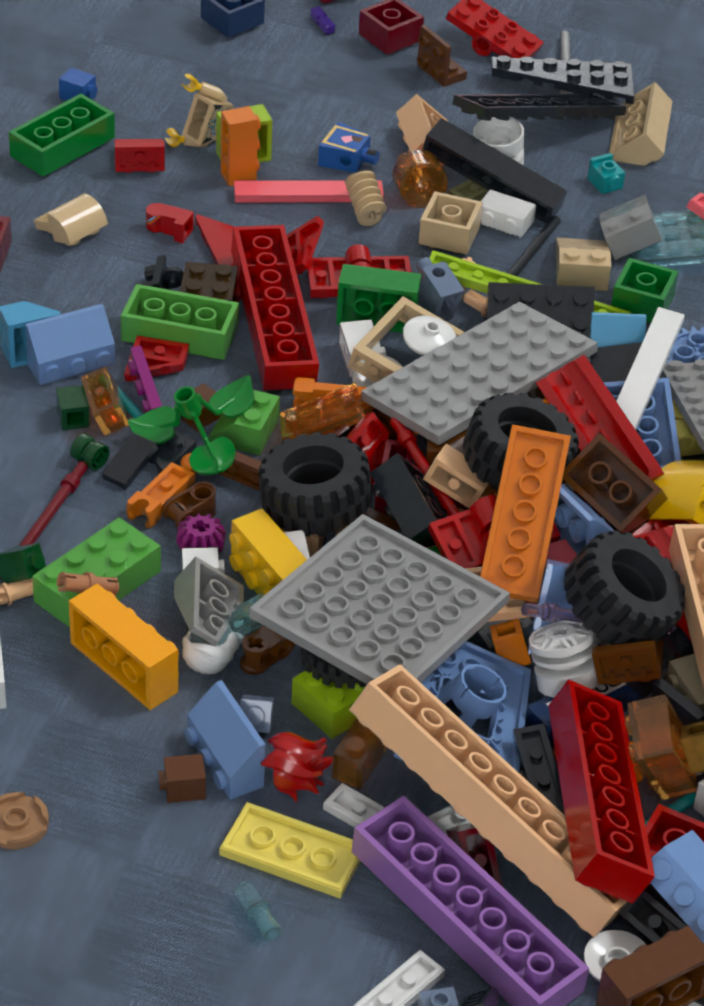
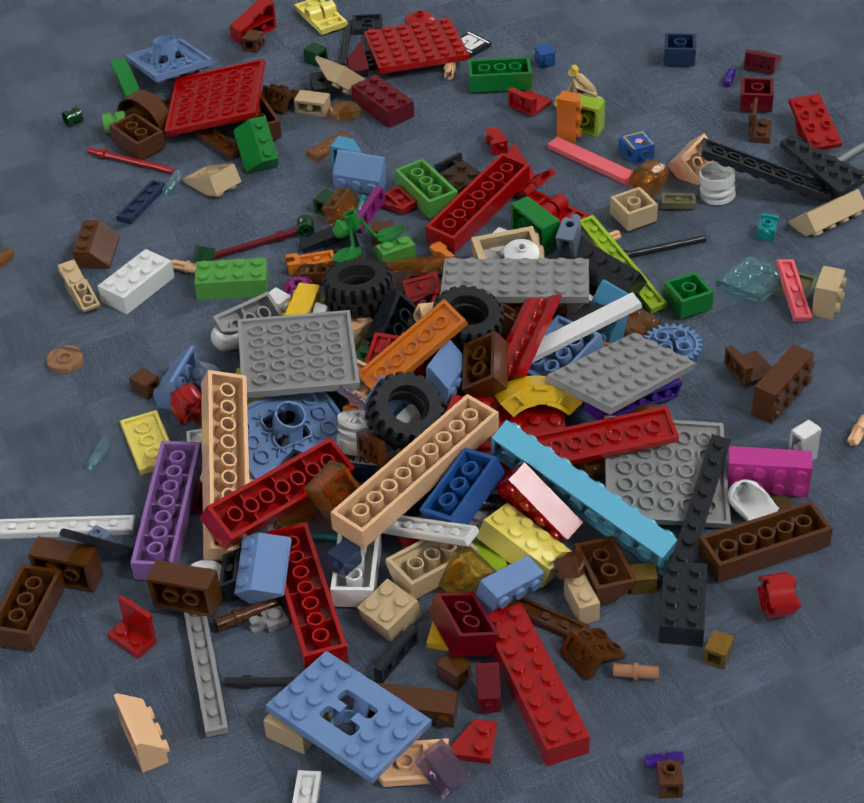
camera: 50 degrees right, 0 degrees up
tan brick [34,193,108,246] -> none
nougat pin [56,572,119,596] -> none
light orange brick [69,583,179,710] -> none
tan piece [344,171,387,226] -> none
black brick [422,118,567,224] -> none
white brick [481,190,536,238] -> none
tan slope [556,237,611,291] -> none
light grey slope [599,195,662,260] -> none

